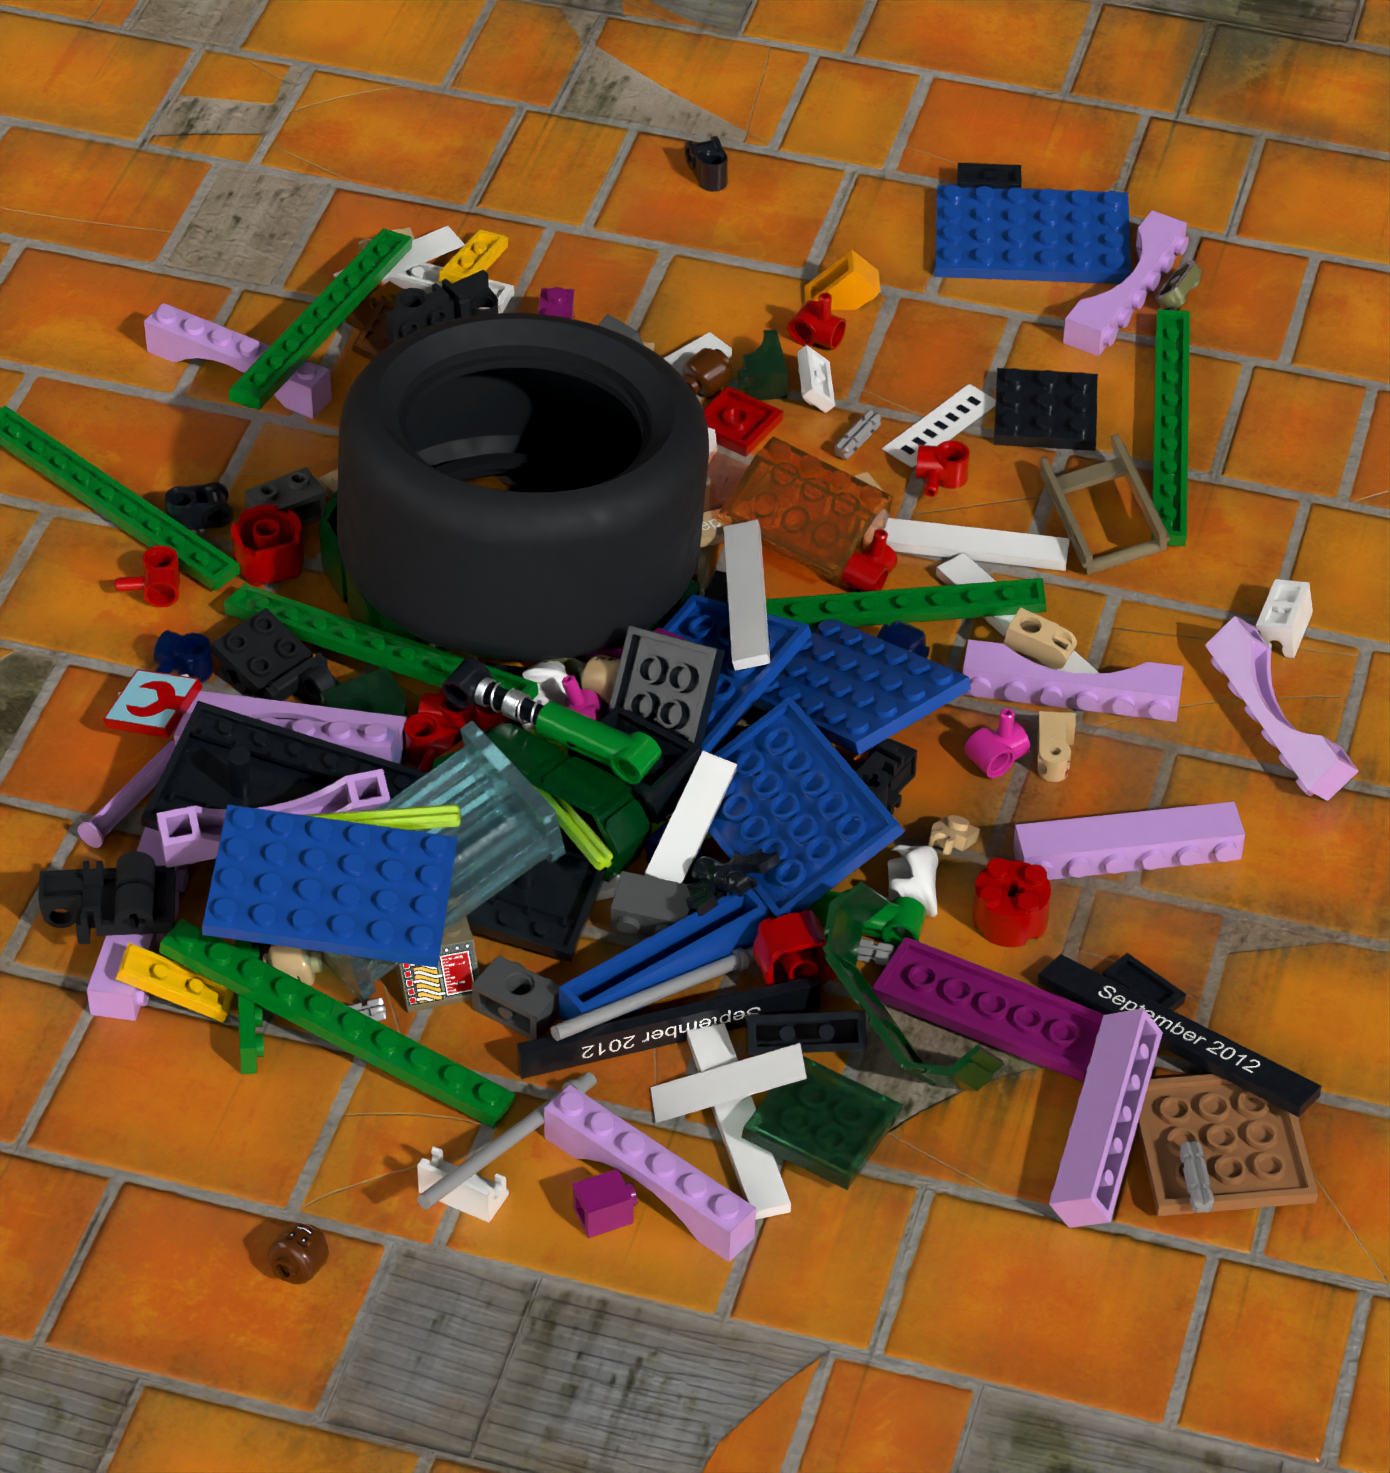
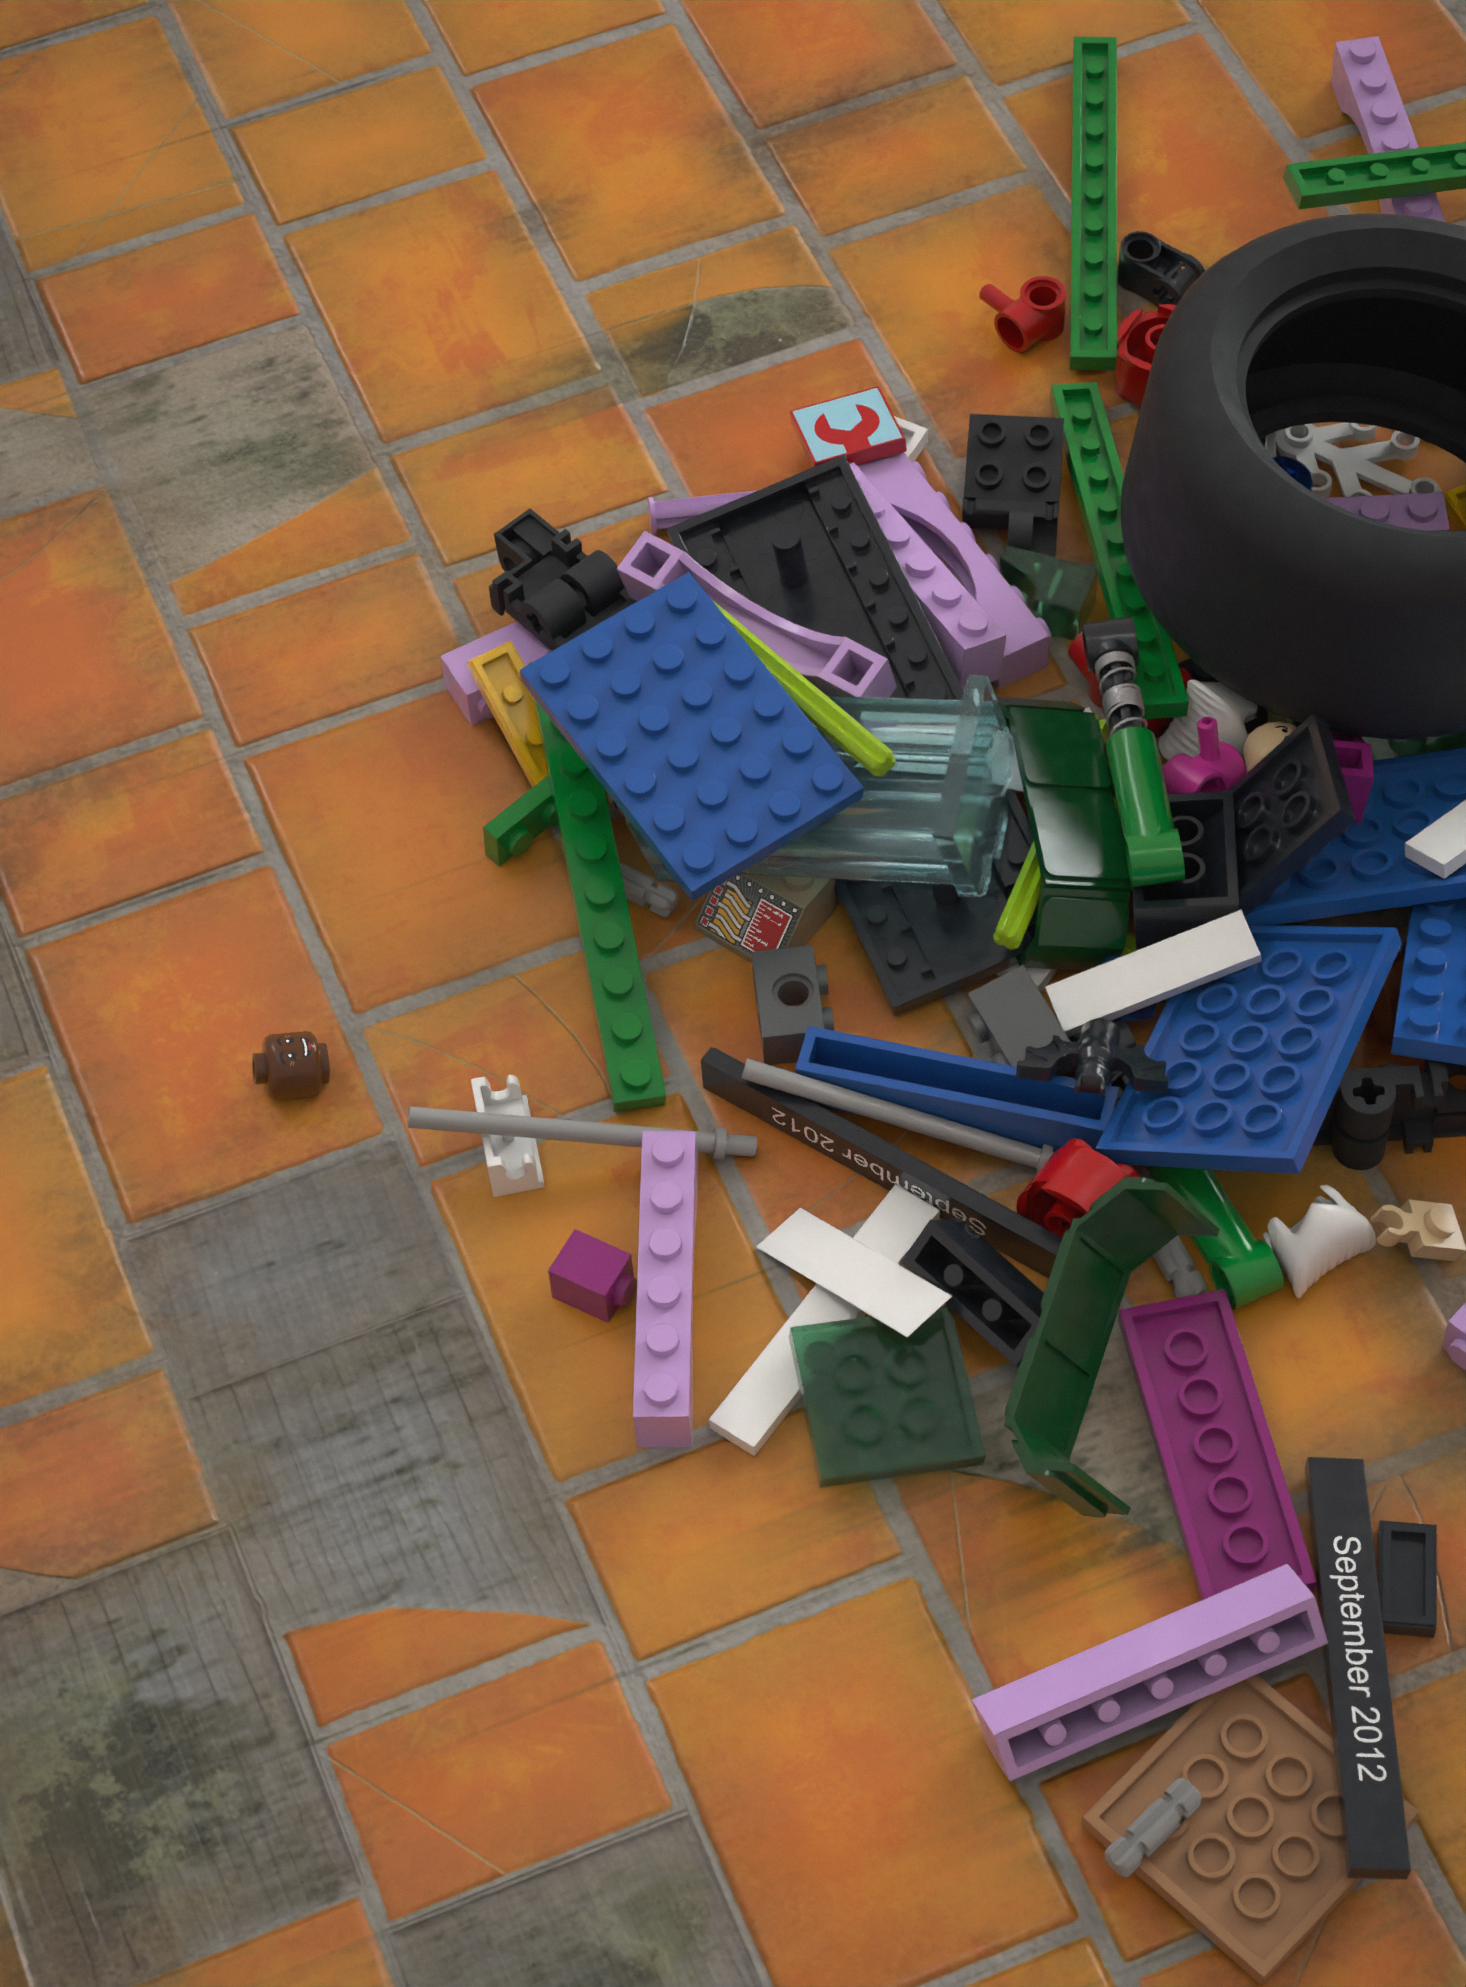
camera: 55 degrees right, 10 degrees up
clear blue piece [154,630,213,683] -> none
red piece [404,713,464,774] -> none
red brick [972,858,1051,947] -> none

